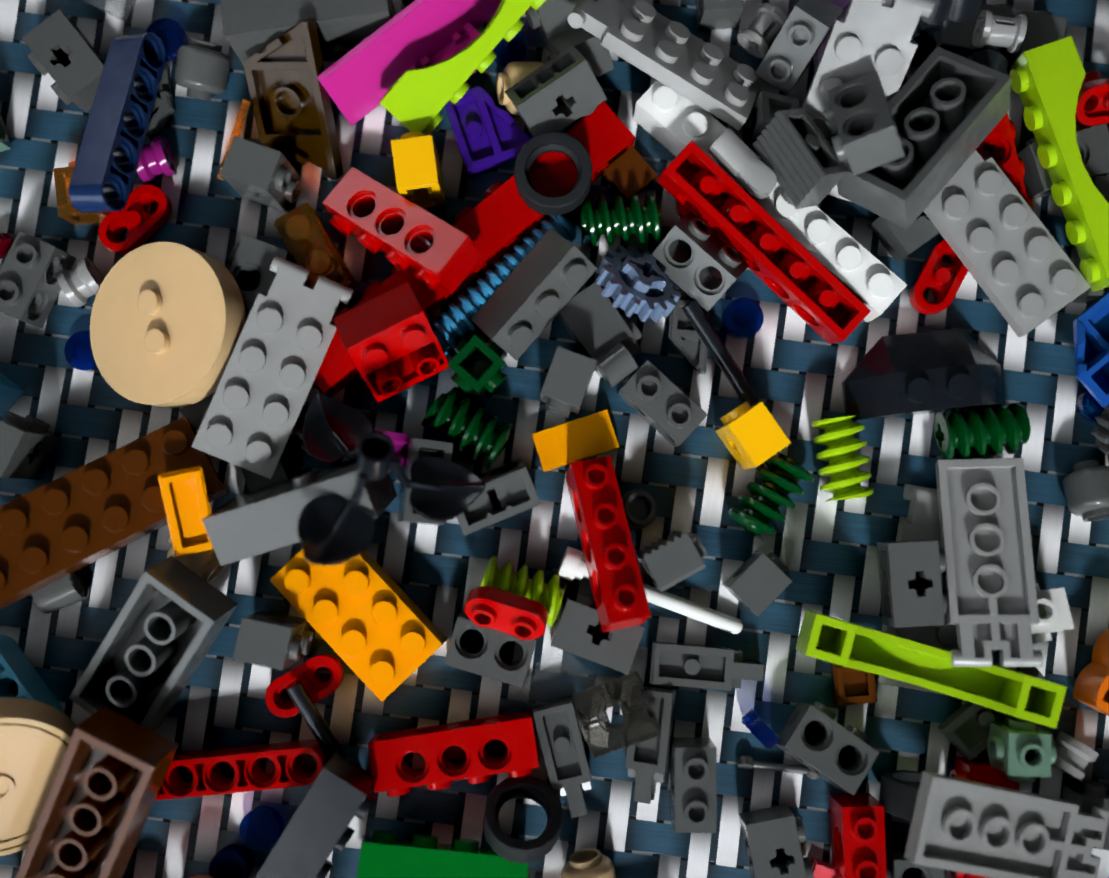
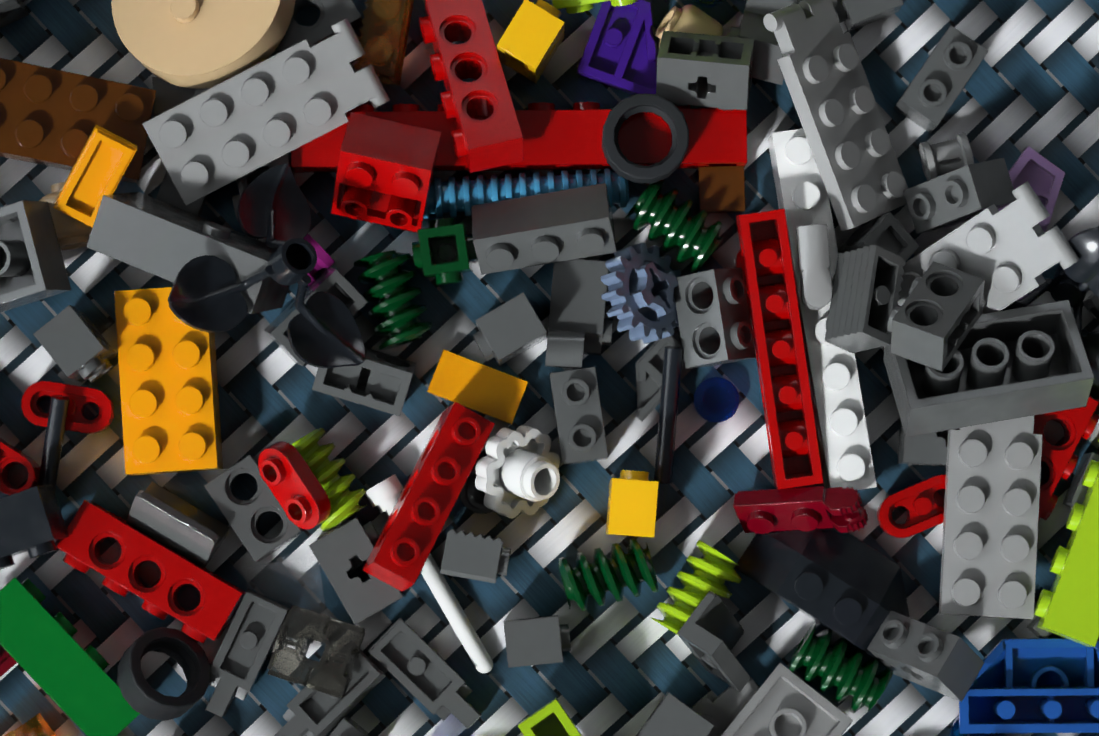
camera: 35 degrees right, 0 degrees up
none -> dark grey panel [126,482,230,568]
none -> white plant [475,425,560,519]
none -> dark grey panel [677,591,751,692]
none -> dark red hinge [733,486,869,534]
none -> dark grey brick [867,611,984,702]

